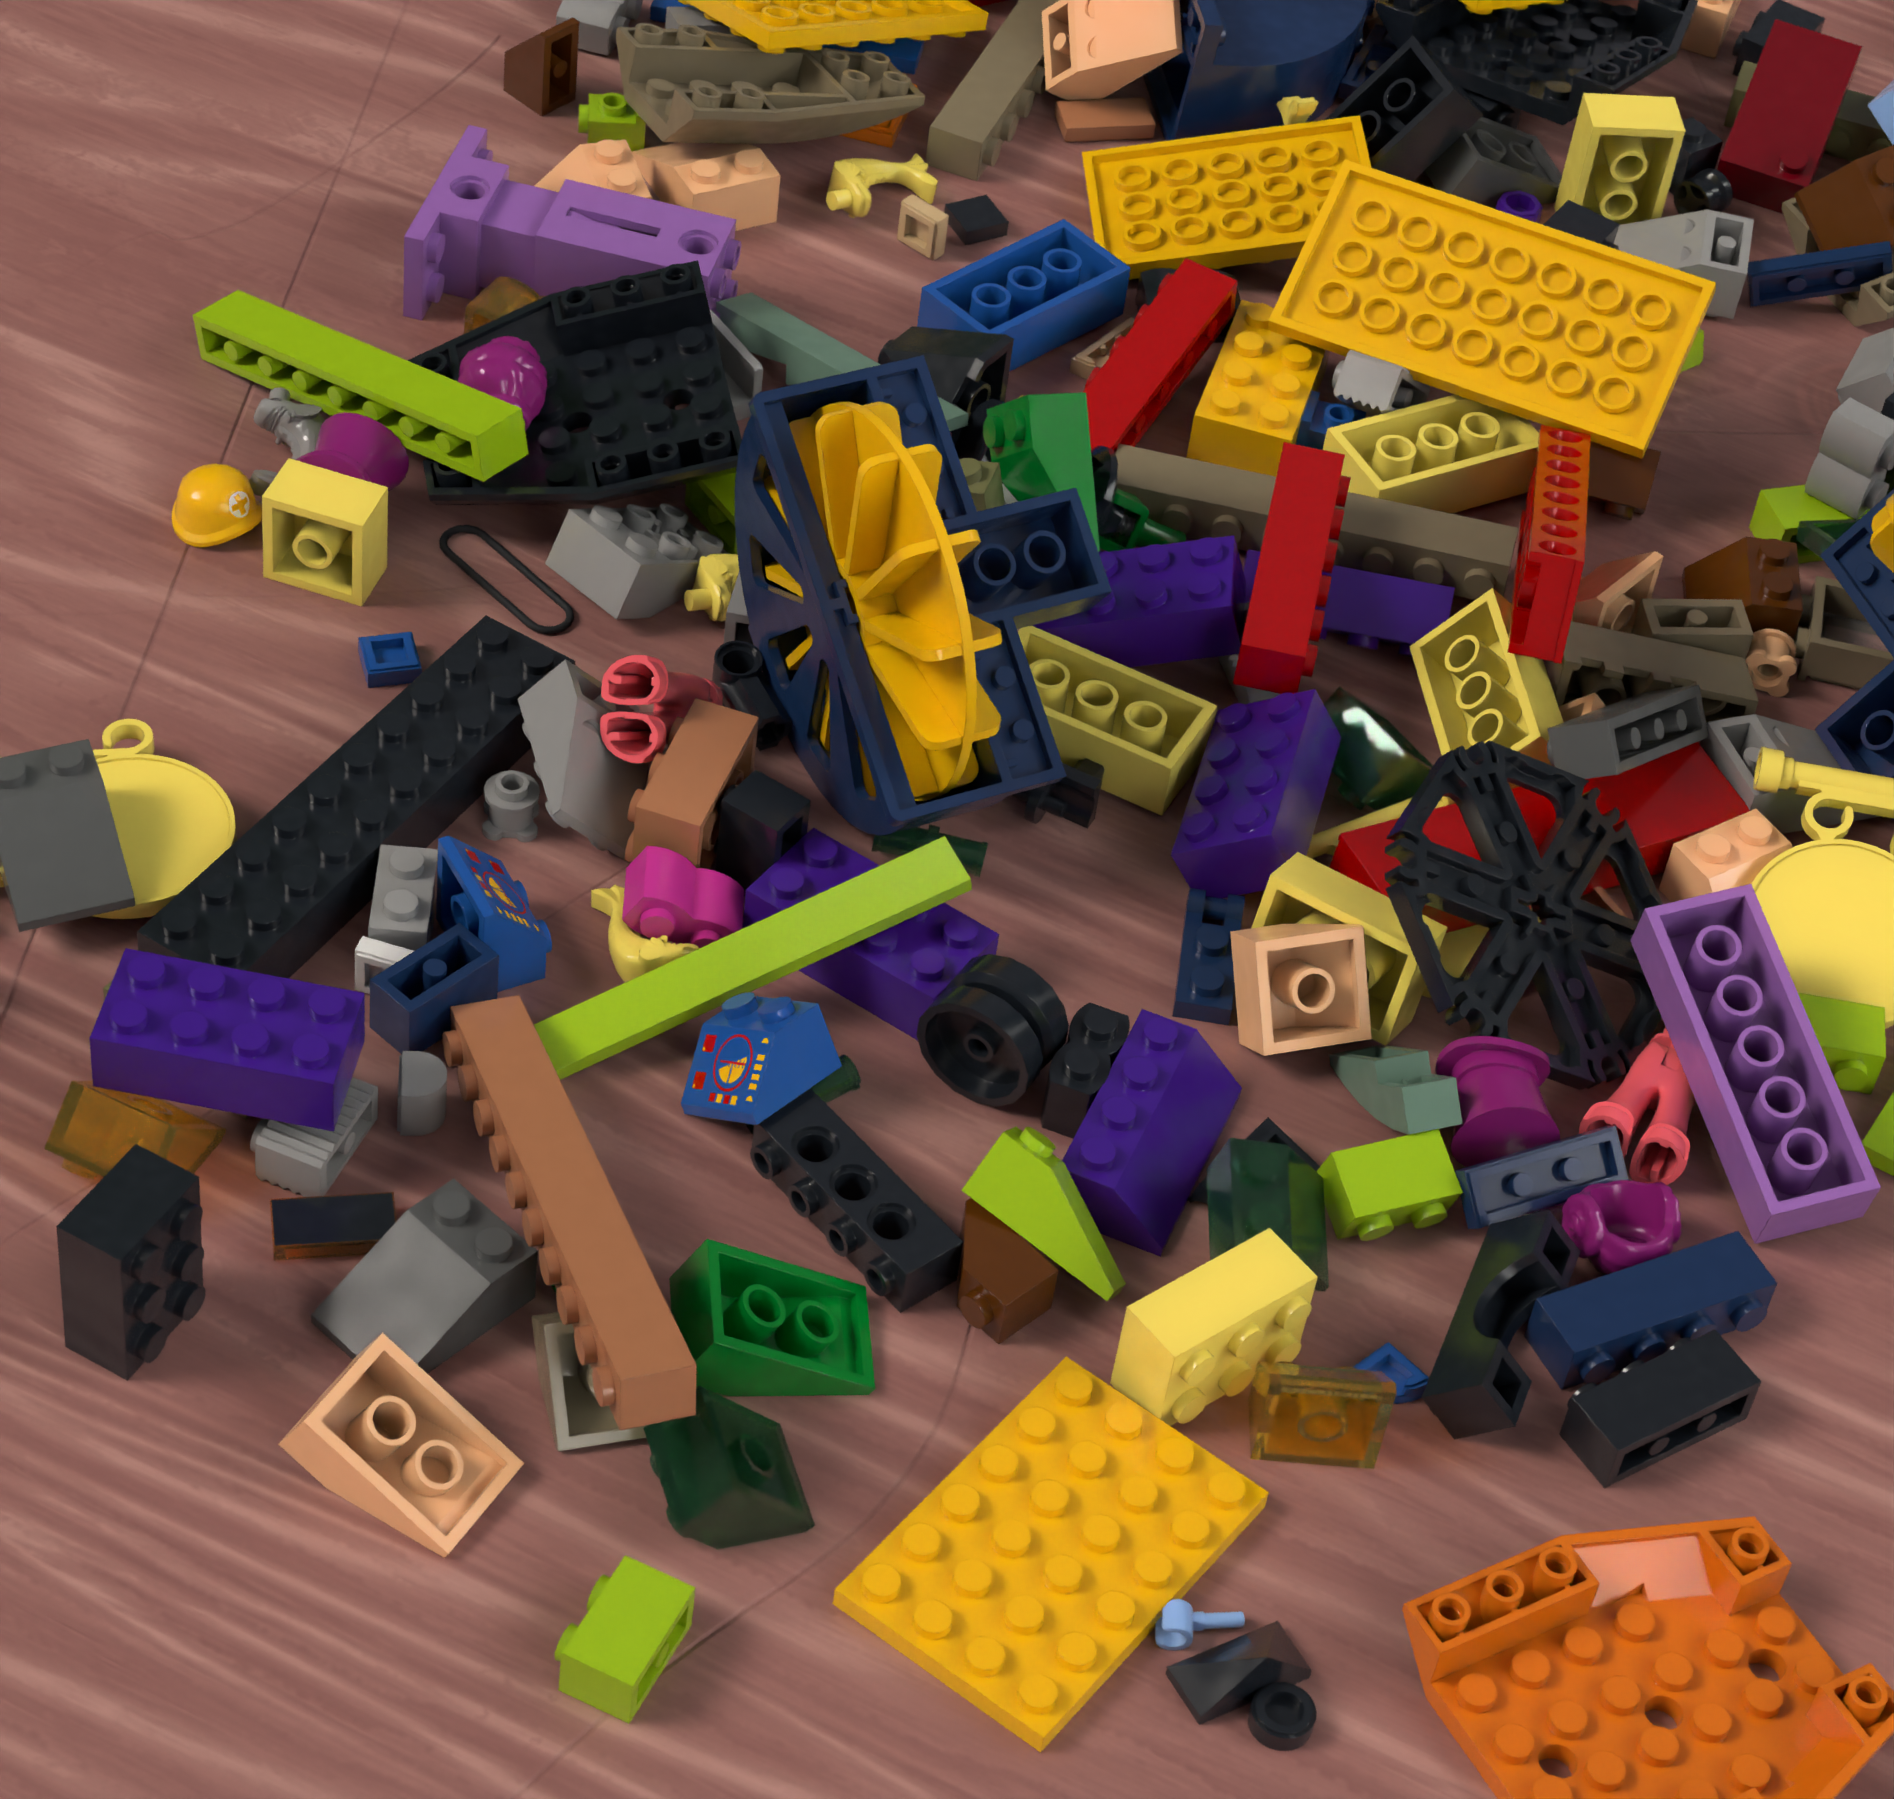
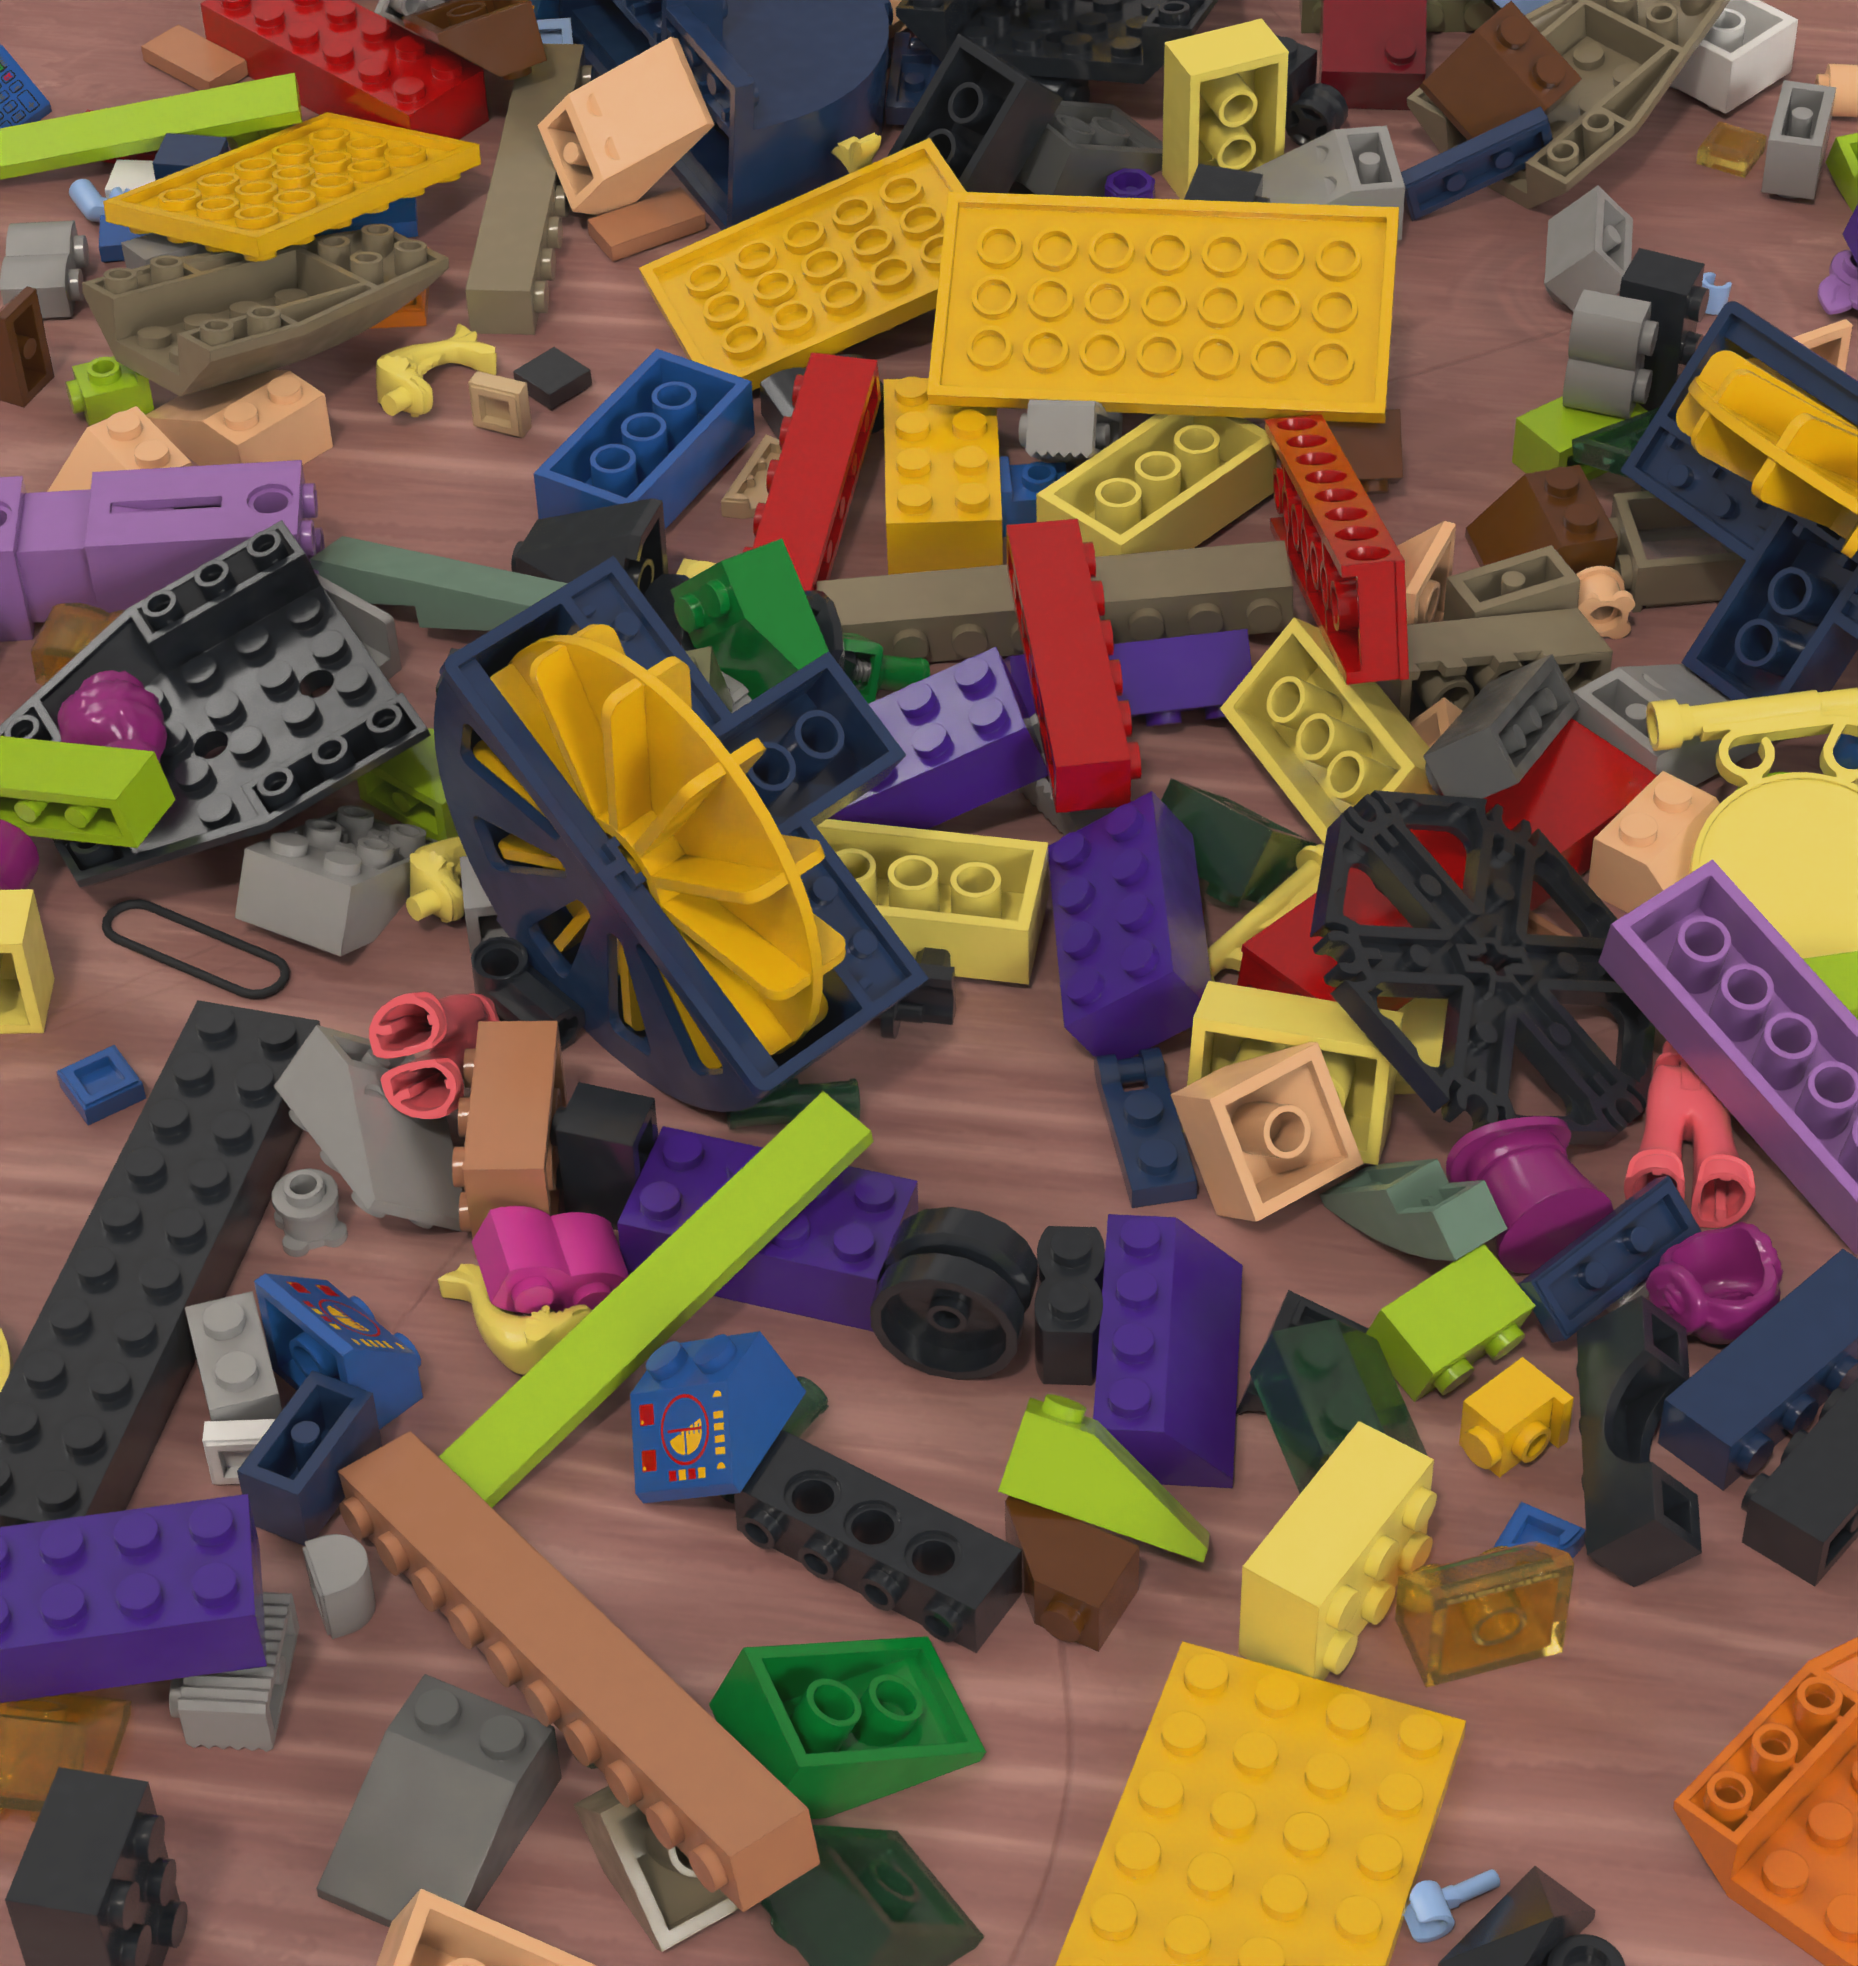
camera: 10 degrees left, 0 degrees up
black tile [270,1192,396,1261] -> none
none -> yellow brick [1459,1357,1574,1478]

